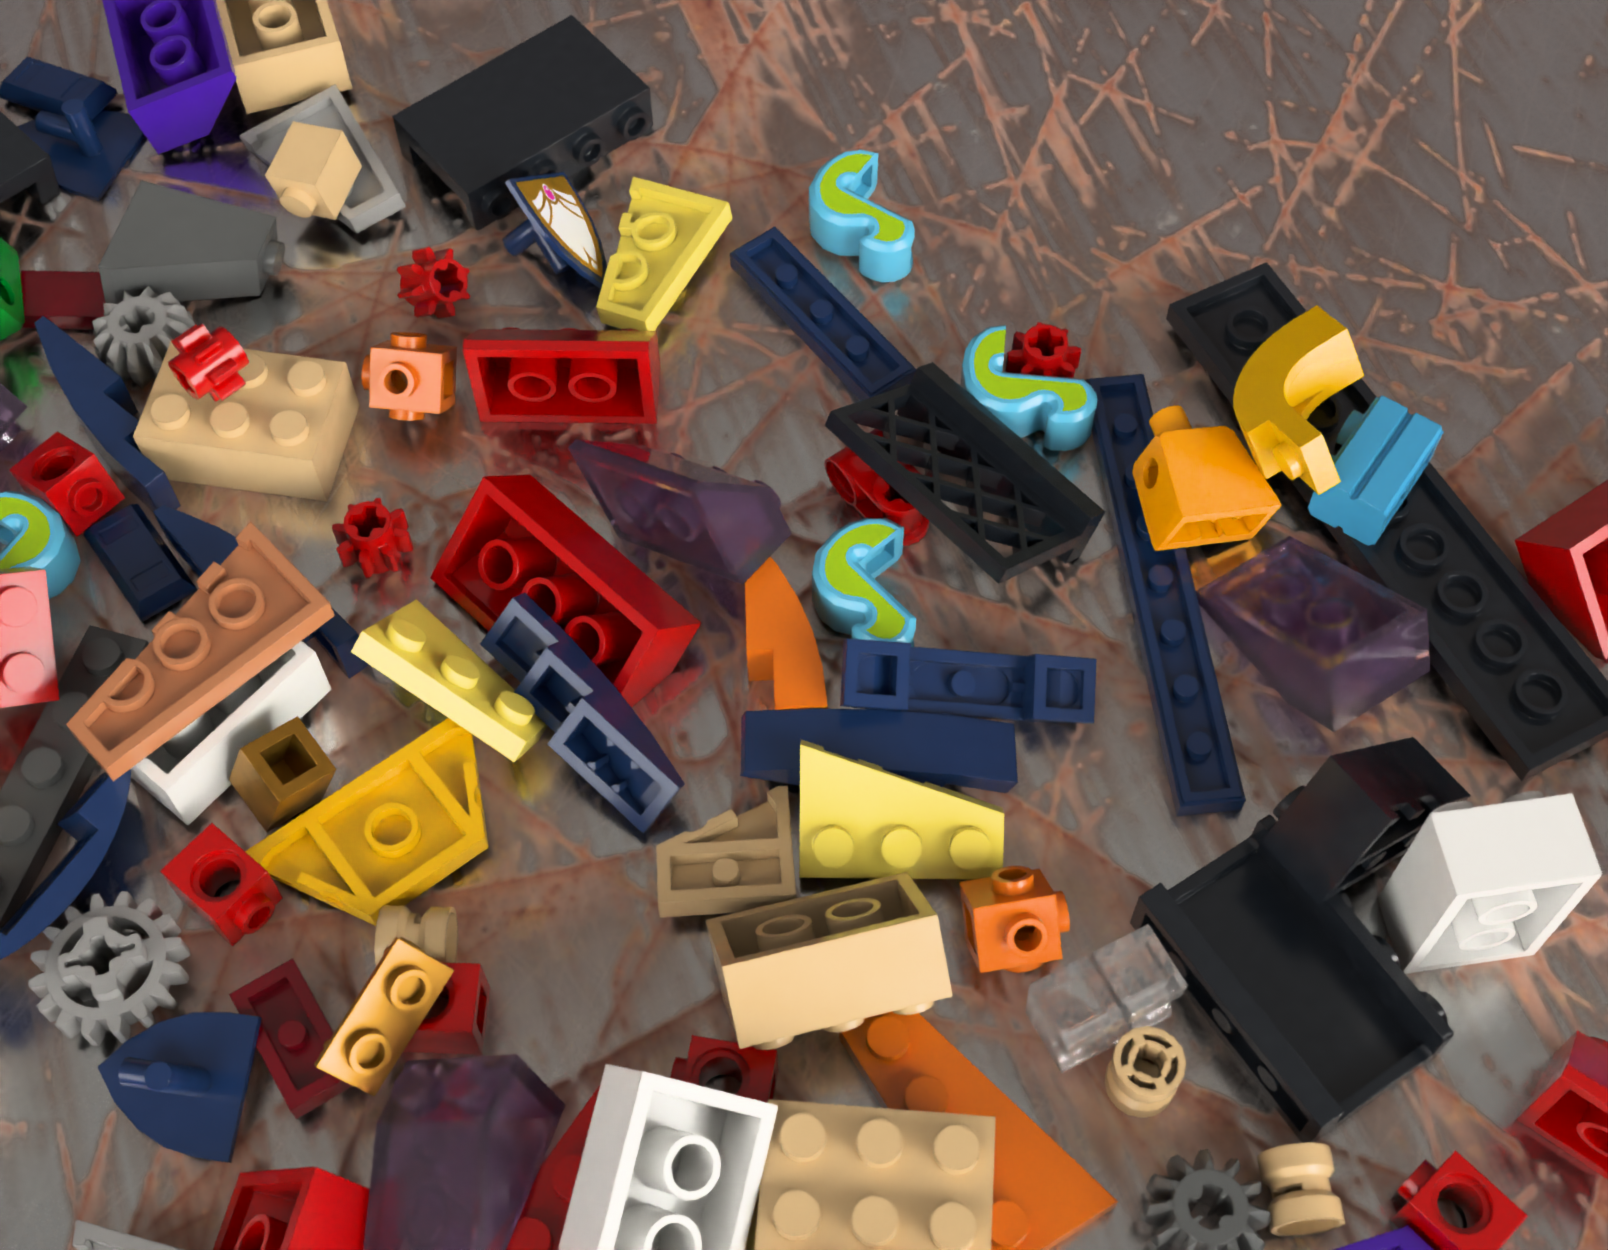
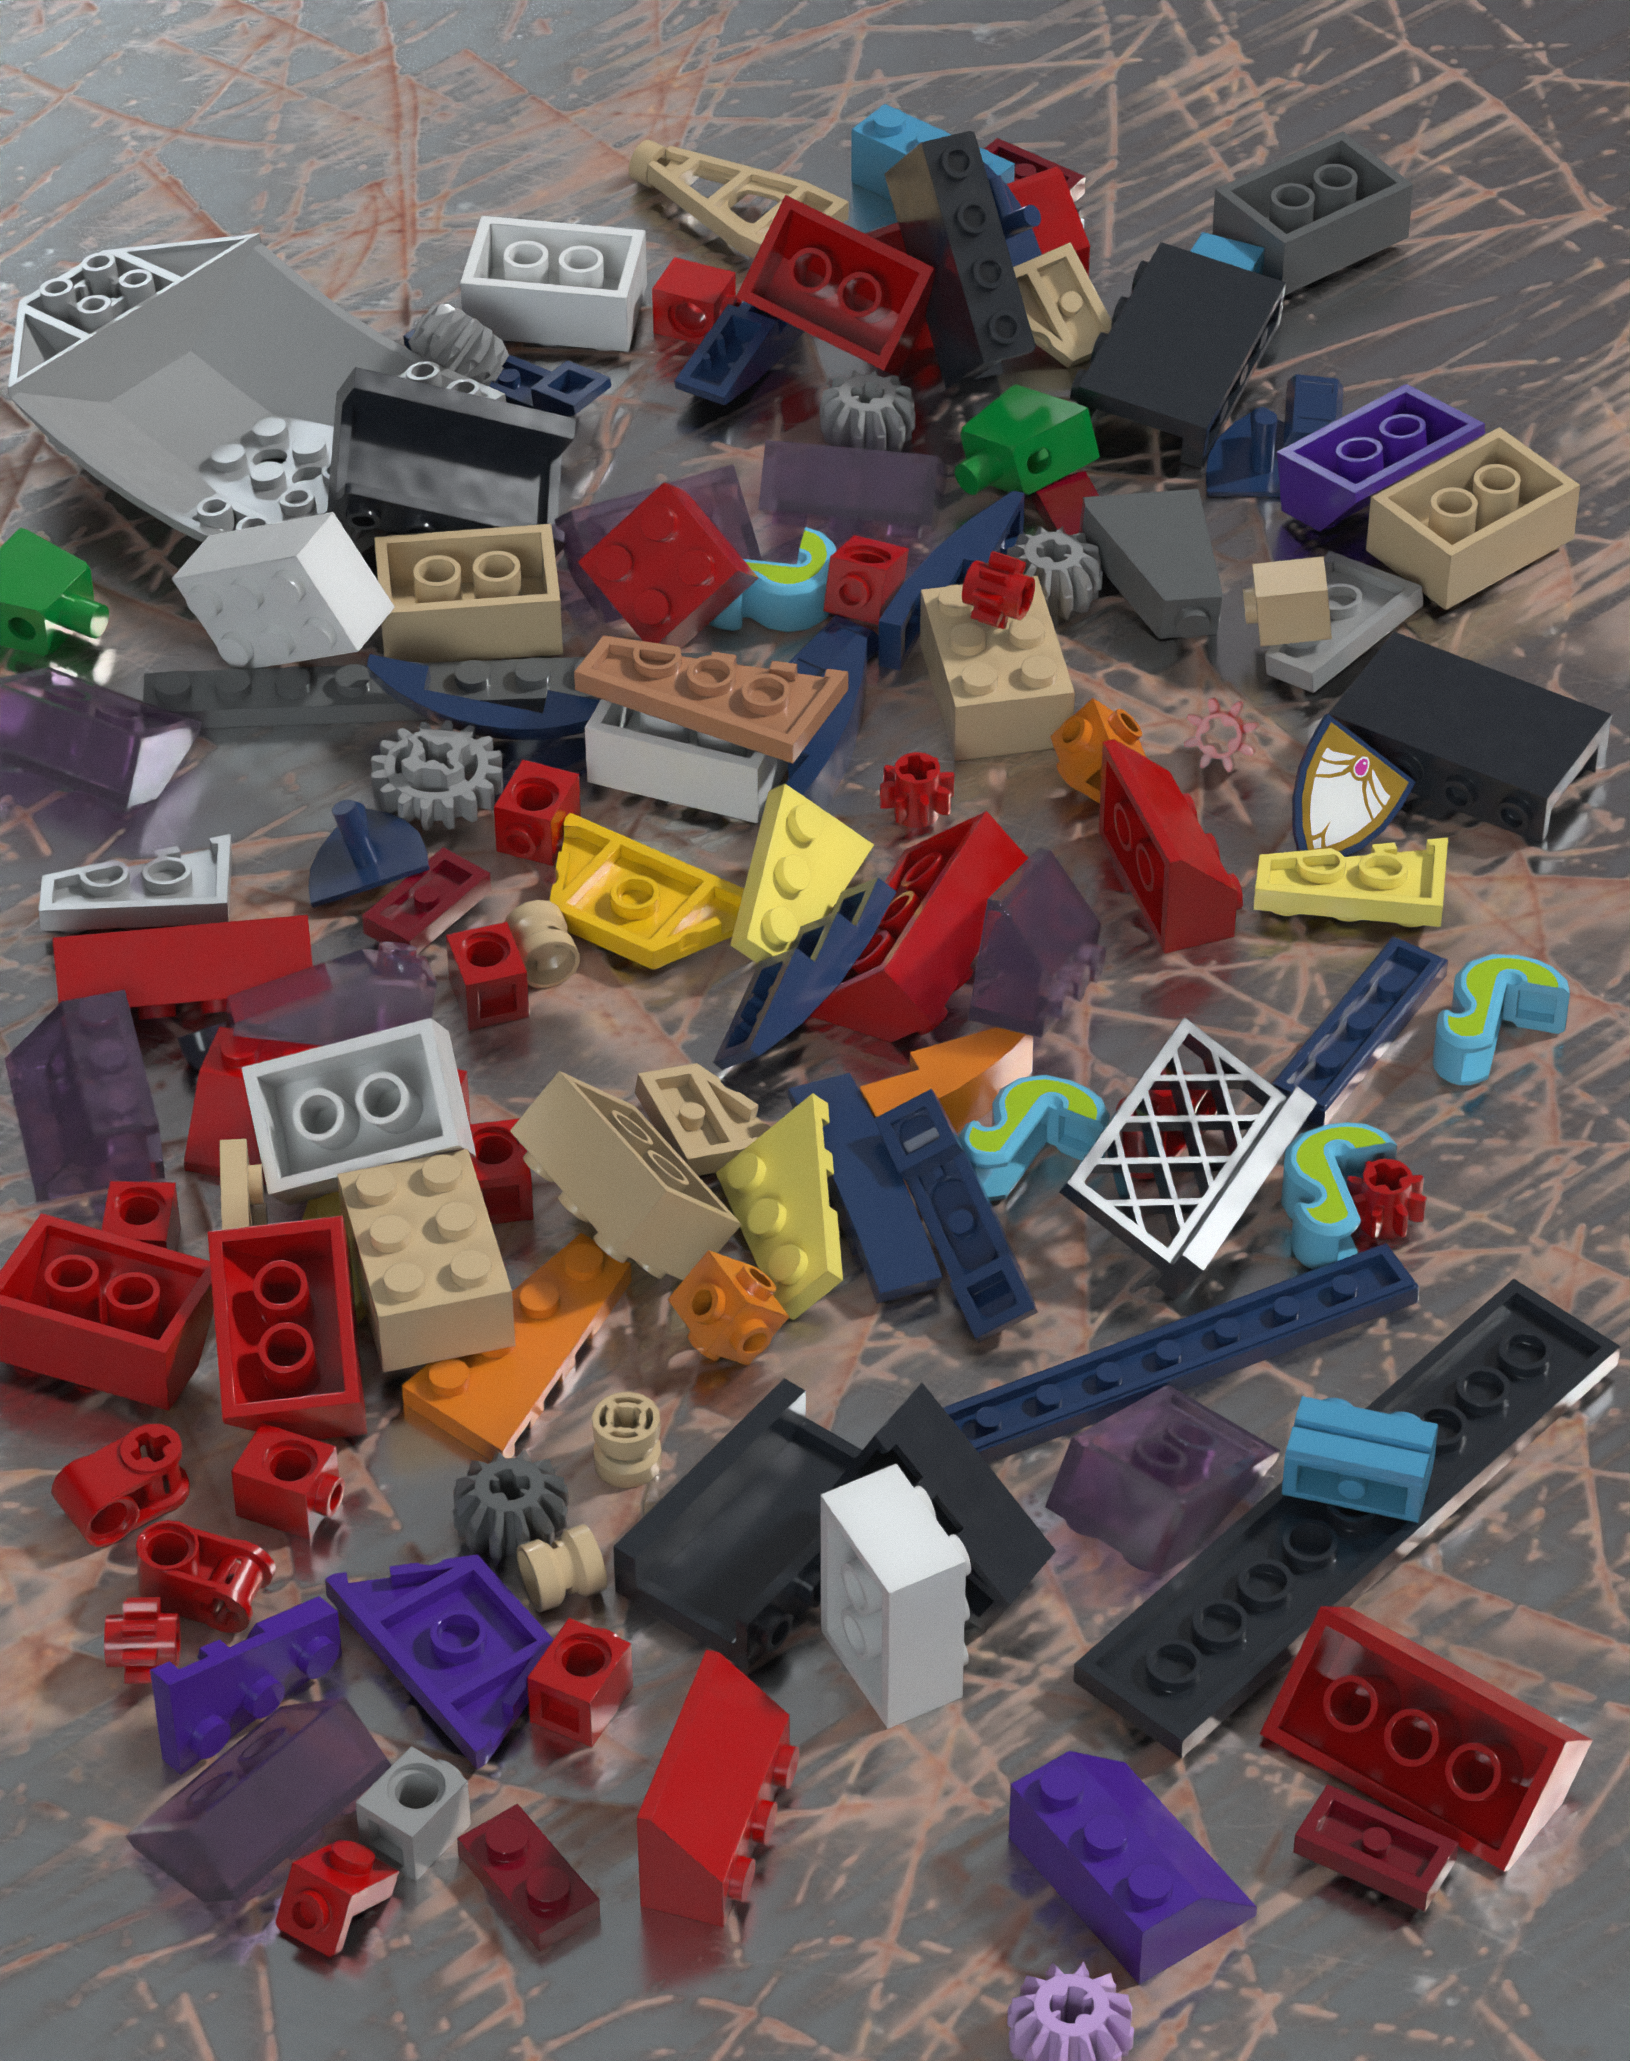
camera: 70 degrees right, 15 degrees down
pearl gold brick [229,716,336,832] -> none
hinge [314,937,454,1097] -> none
clear hips [1025,924,1187,1073] -> none
light orange torso [1132,405,1282,551] -> none
yellow arch [1233,305,1364,495] -> none

